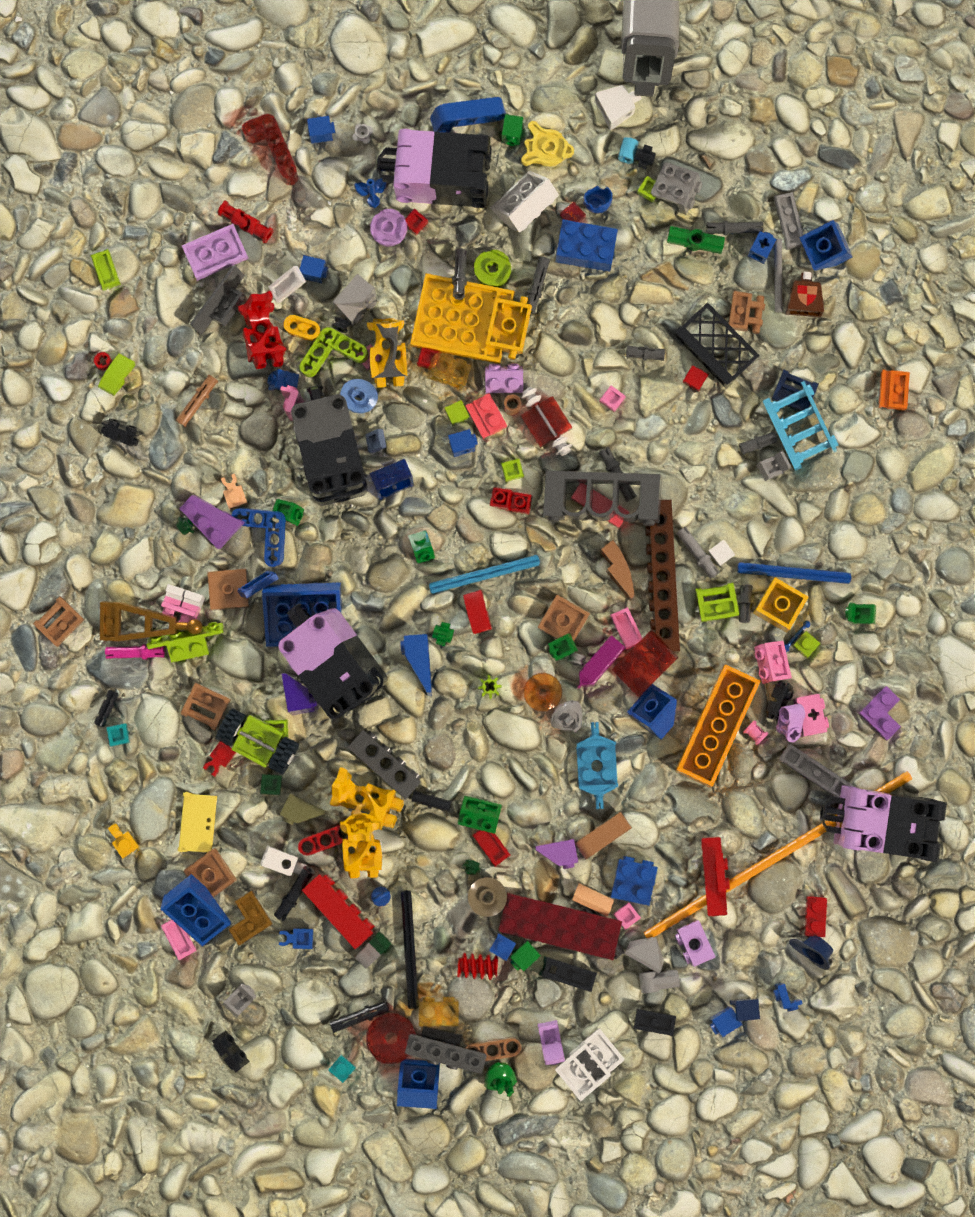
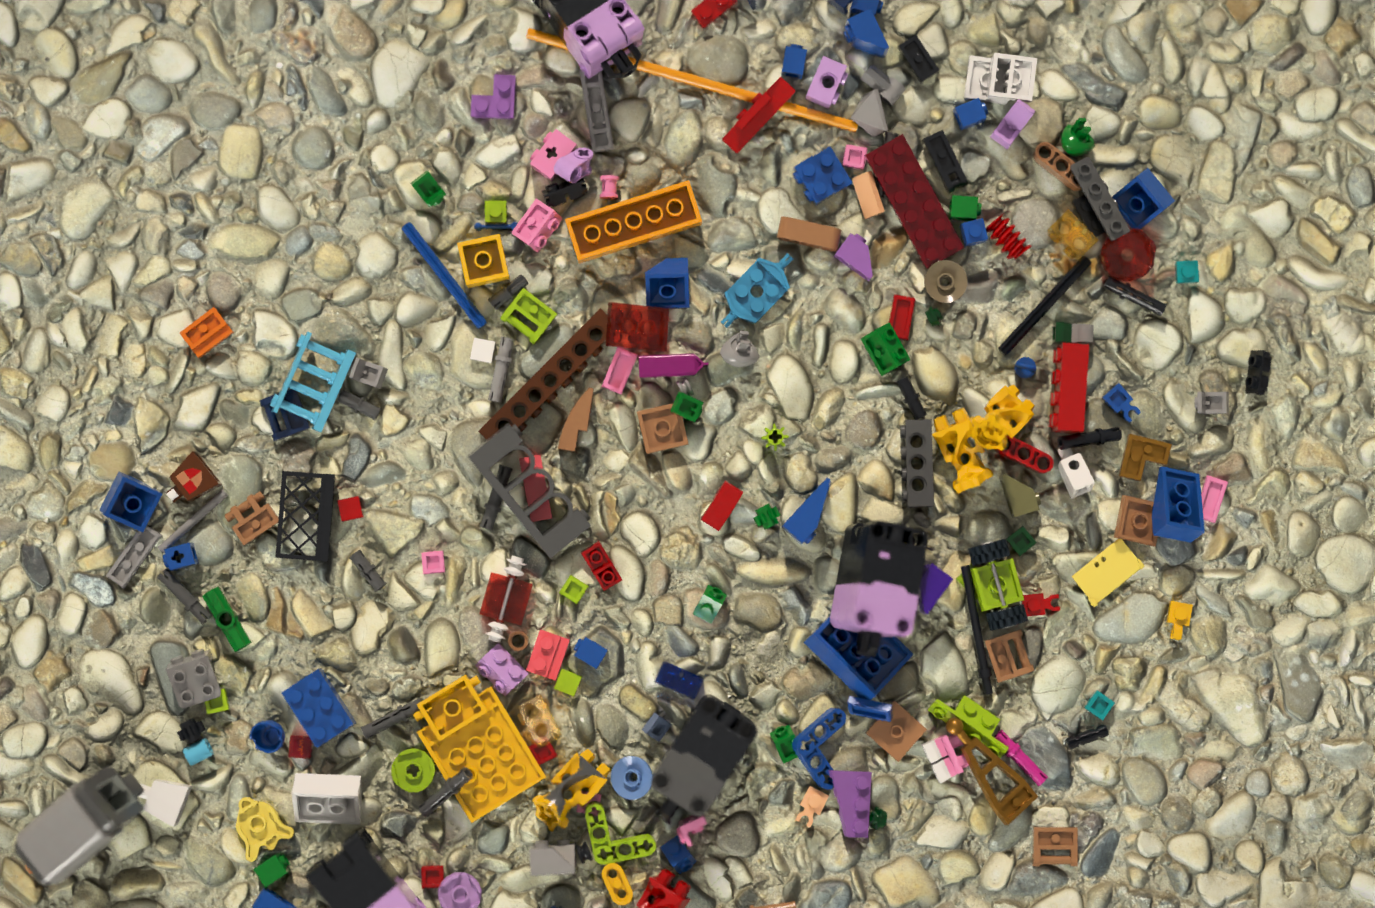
camera: 135 degrees left, 5 degrees up
dark azure axle [429,555,540,593] -> none
clear orange dish [524,673,562,712] -> none
none -> blue brick [781,44,807,79]
none -> blue slope [843,8,889,58]
none -> blue brick [953,98,988,131]
none -> black bar [961,565,993,695]

